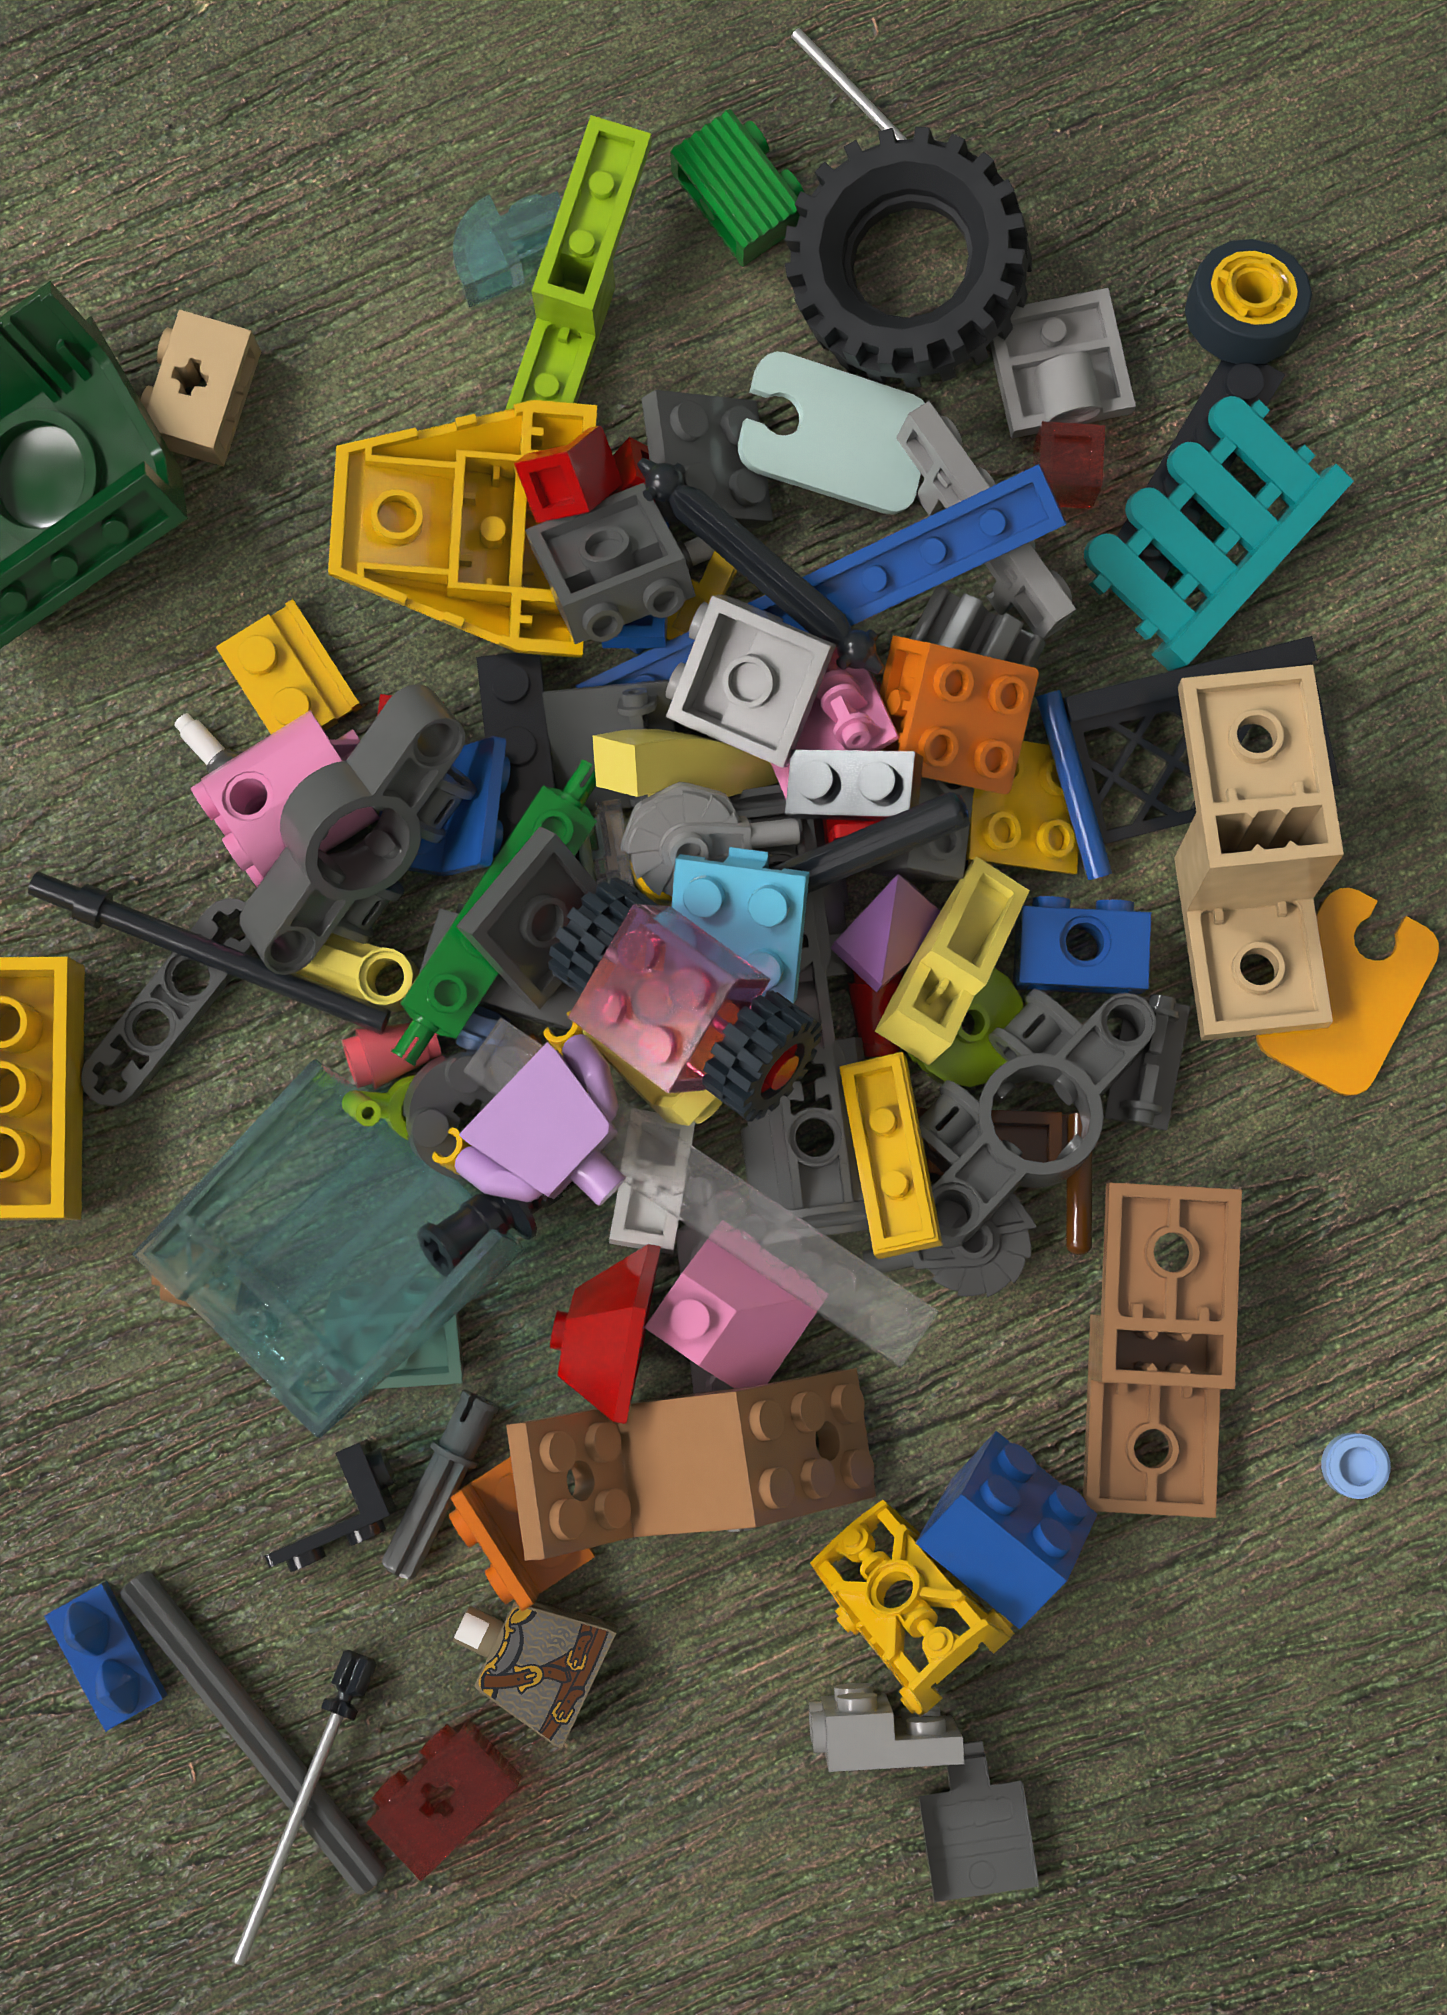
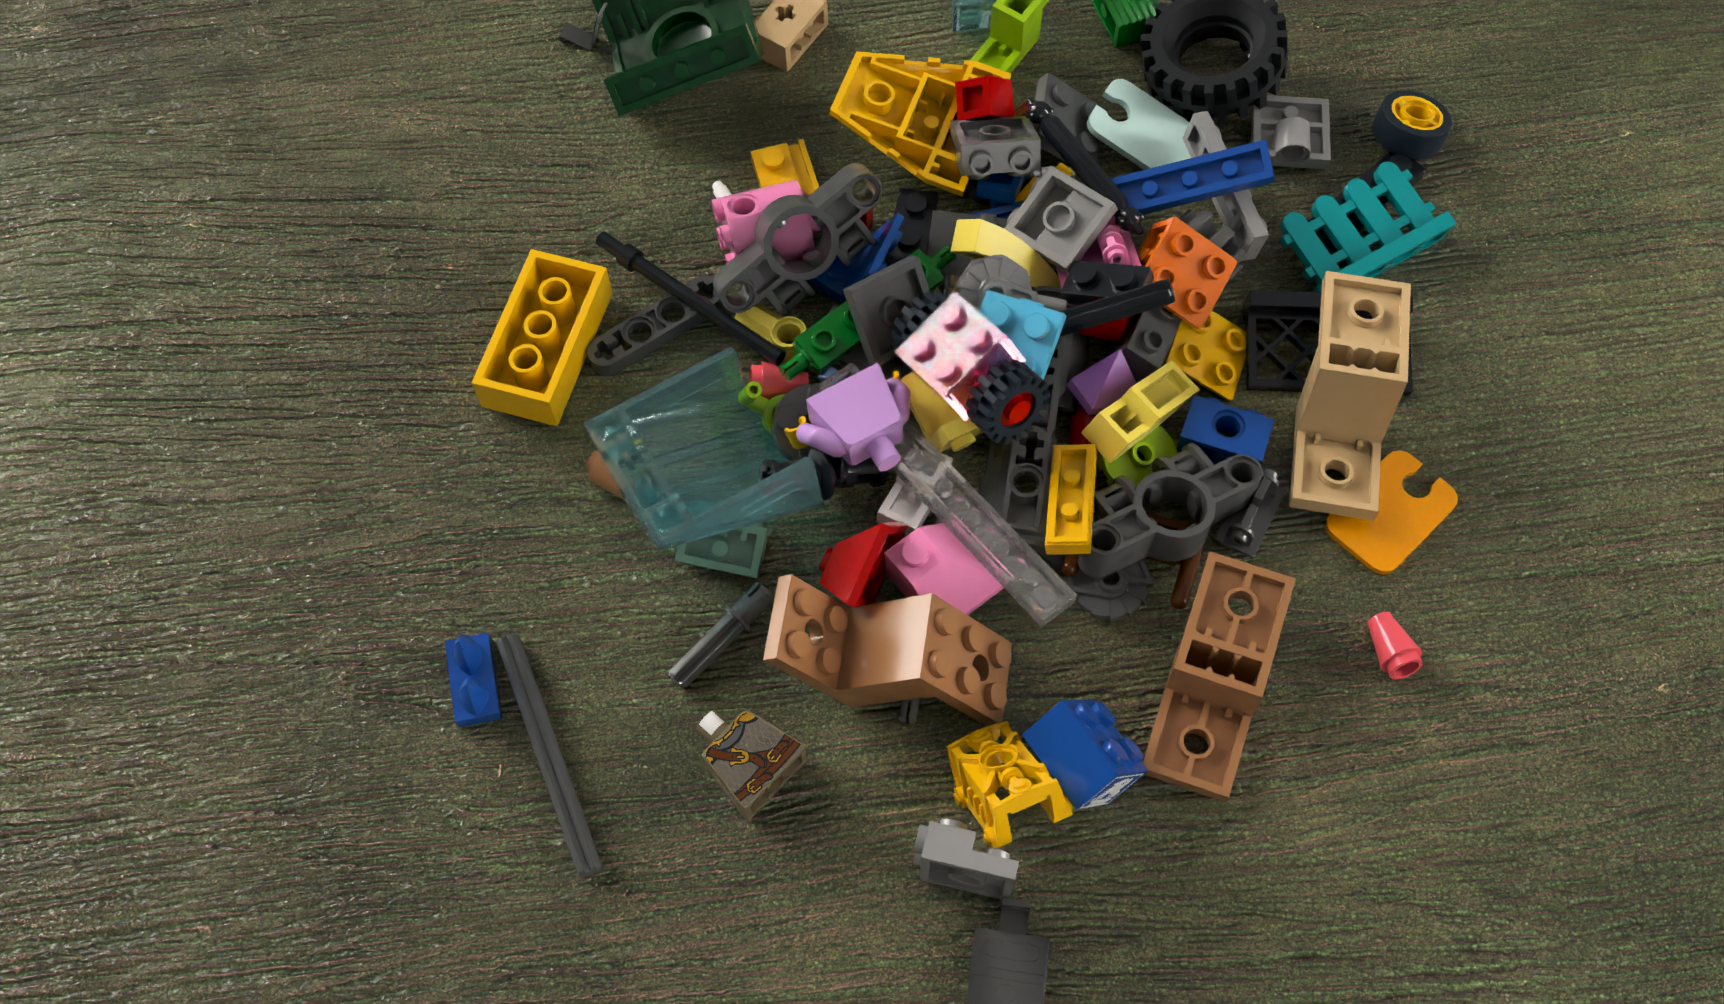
camera: 20 degrees right, 20 degrees down
flat silver piece [232,1650,377,1966] -> none
black bracket [264,1439,397,1572] -> none
clear red brick [366,1719,522,1881] -> none
orange bracket [449,1456,596,1612] -> none
clear red panel [1032,421,1105,508] -> none
blue bar [1036,690,1112,880] -> none
light blue tile [1321,1433,1391,1499] -> none
none -> coral cone [1367,612,1423,680]

